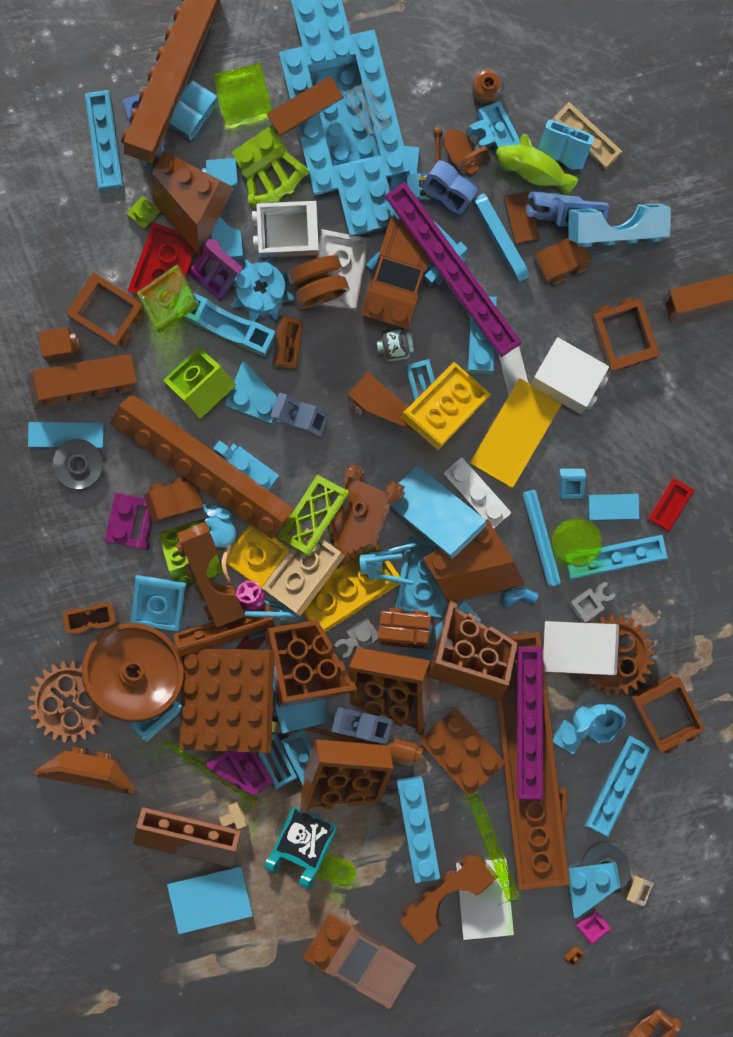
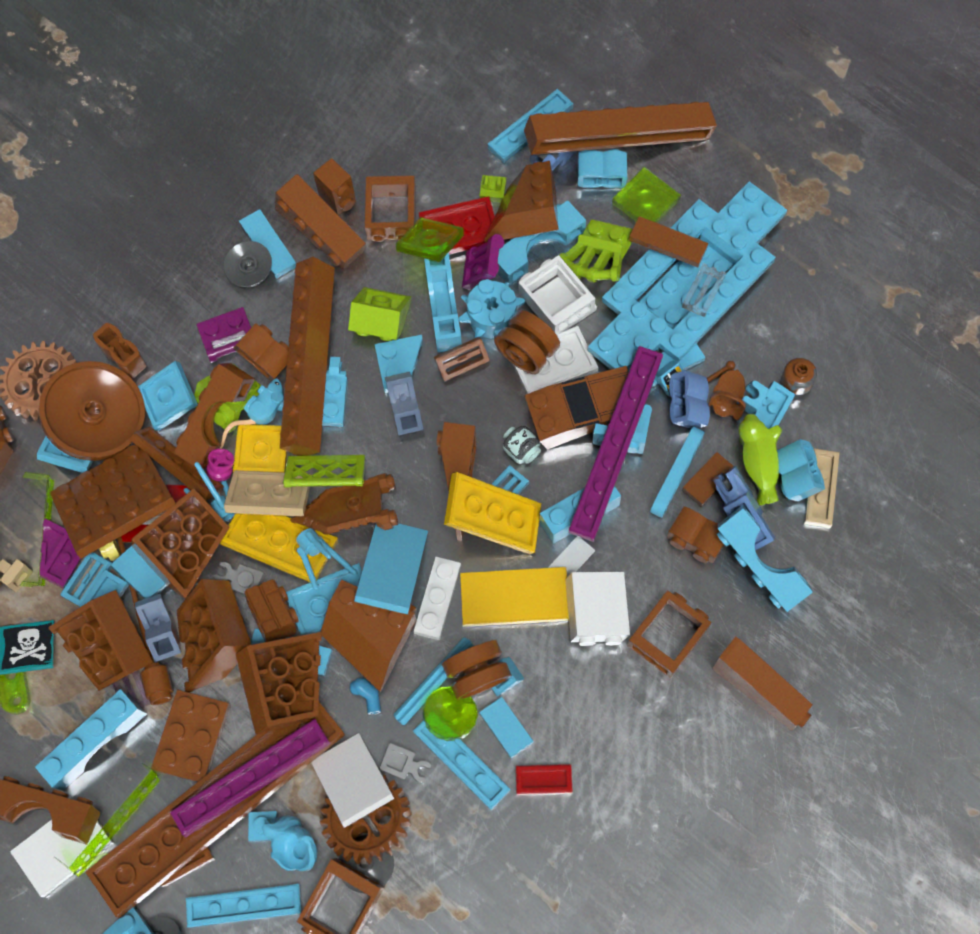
camera: 65 degrees right, 15 degrees down
none -> dark orange wheel [442,640,512,701]

